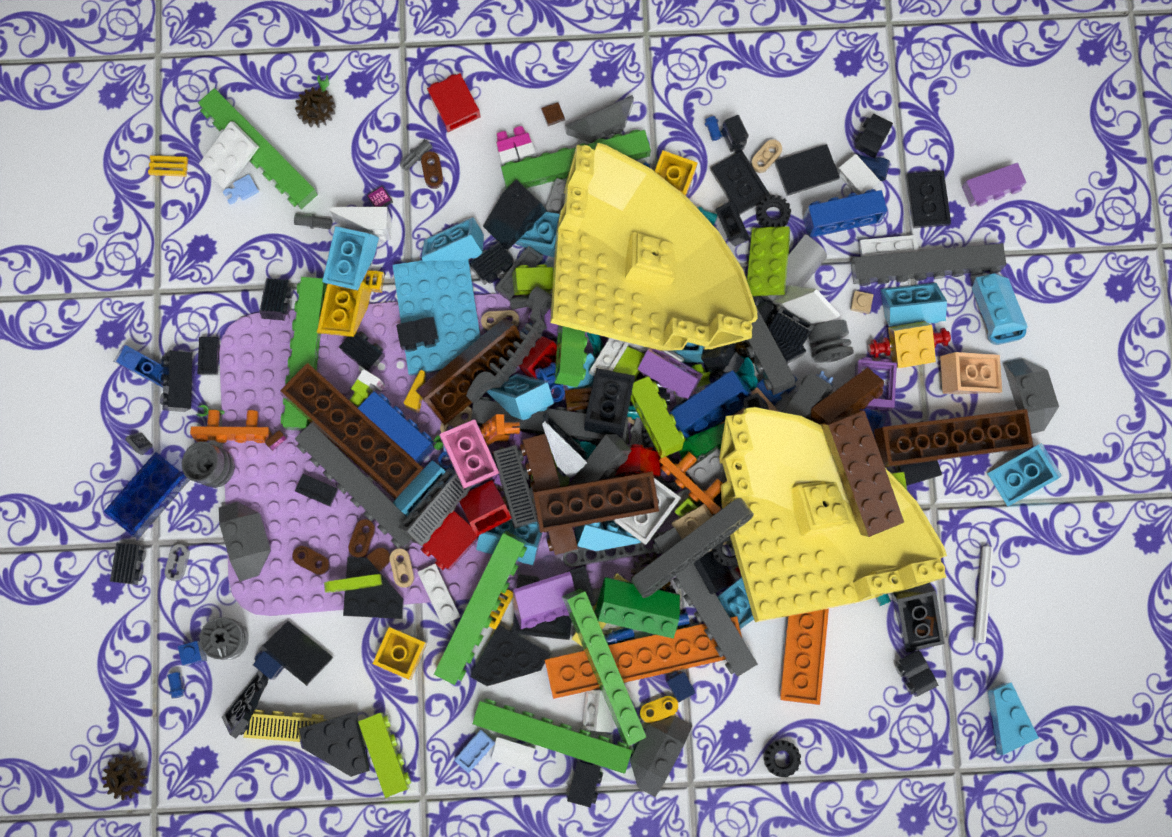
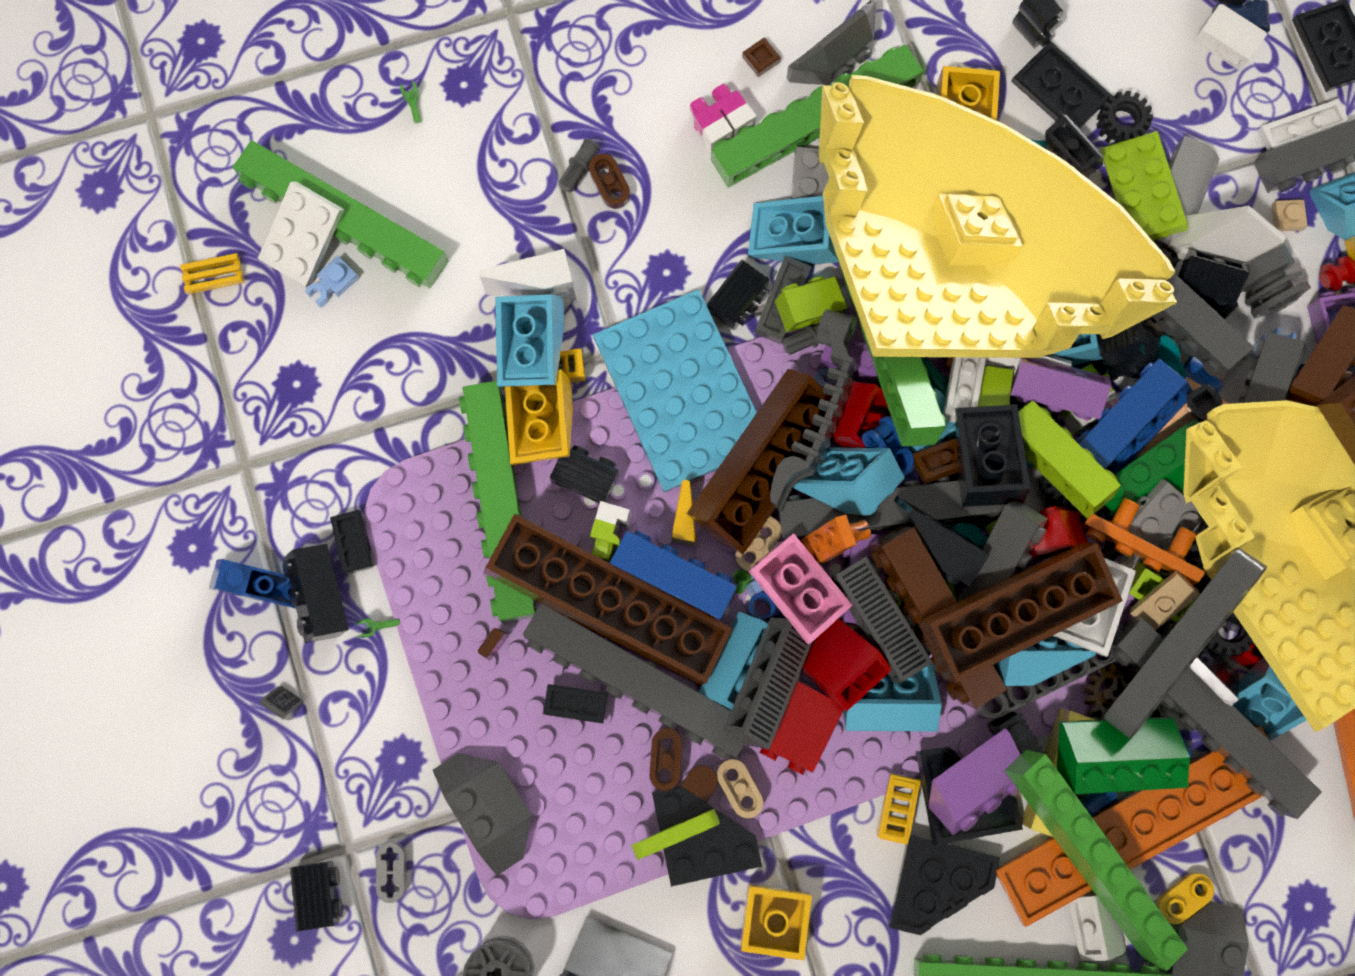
camera: 15 degrees left, 0 degrees up
clear blue brick [103,452,190,538] -> none
dark grey wheel [181,441,235,488] -> none
orange plate [190,410,272,443] -> none
black brick [259,278,293,321] -> none
reddish brown plate [292,546,330,575] -> none
dark grey axle [294,213,332,230] -> none
dark brown gear [295,87,336,128] -> none
tile [366,186,393,207] -> none
black brick [396,317,440,352] -> none
white plate [418,564,461,626] -> none
medium azure slope [421,217,484,261] -> none
red brick [427,73,481,133] -> none
bright green brick [433,530,527,685] -> none
tan plate [481,310,519,331] -> none
black slope [483,180,547,251] -> none
dark blue brick [666,671,696,703] -> none
blue pin [704,116,723,141] -> none
tan plate [751,139,782,173] -> none
black tile [774,144,840,196] -> none
blue brick [803,189,888,238] -> none

